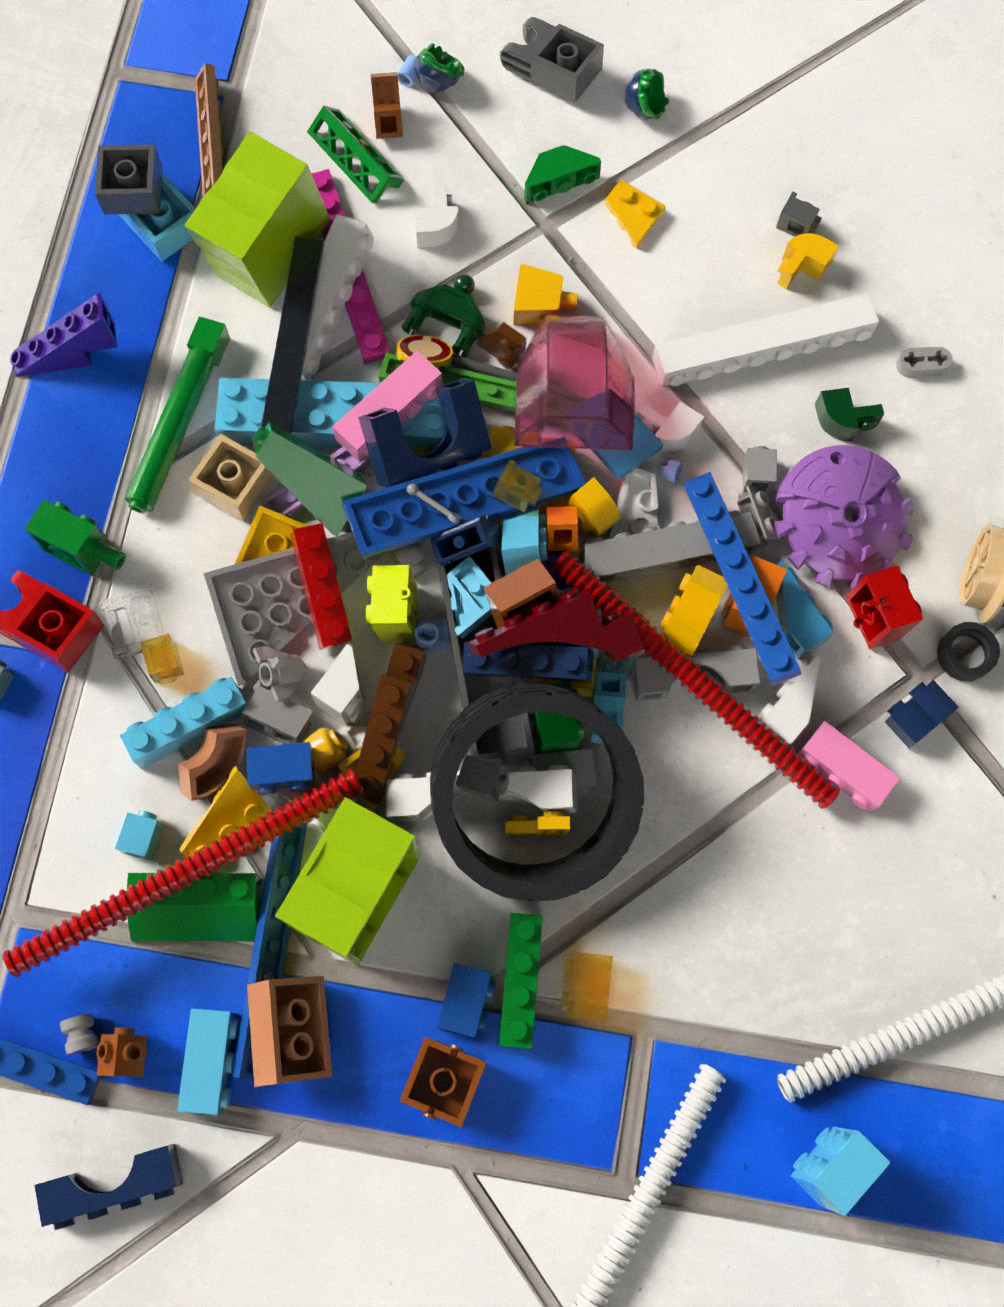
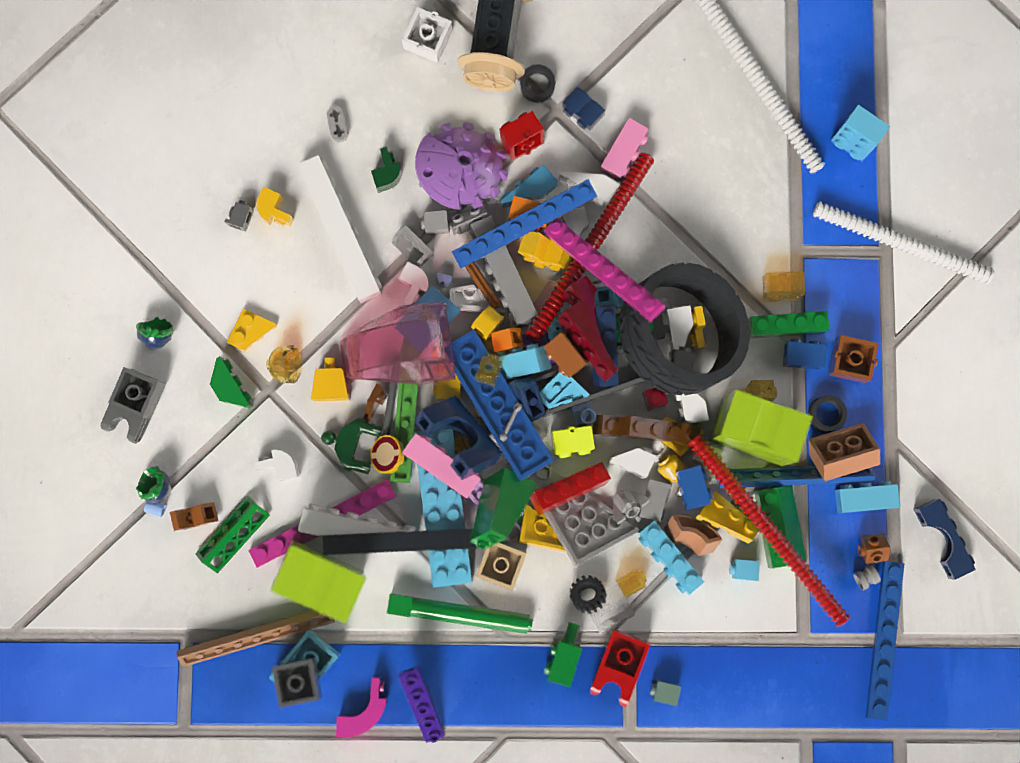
camera: 100 degrees left, 10 degrees up
none -> clear yellow cylinder [266,345,302,384]
none -> dark pink arch [336,676,388,737]
none -> light grey hinge [392,225,433,268]
none -> dark orange axle [465,262,501,309]
none -> dark pink plate [543,218,665,322]
none -> black tyre [569,575,607,614]
none -> dark red brick [642,387,669,411]
none -> clear yellow brick [745,380,777,402]
none -> black tyre [808,395,847,432]

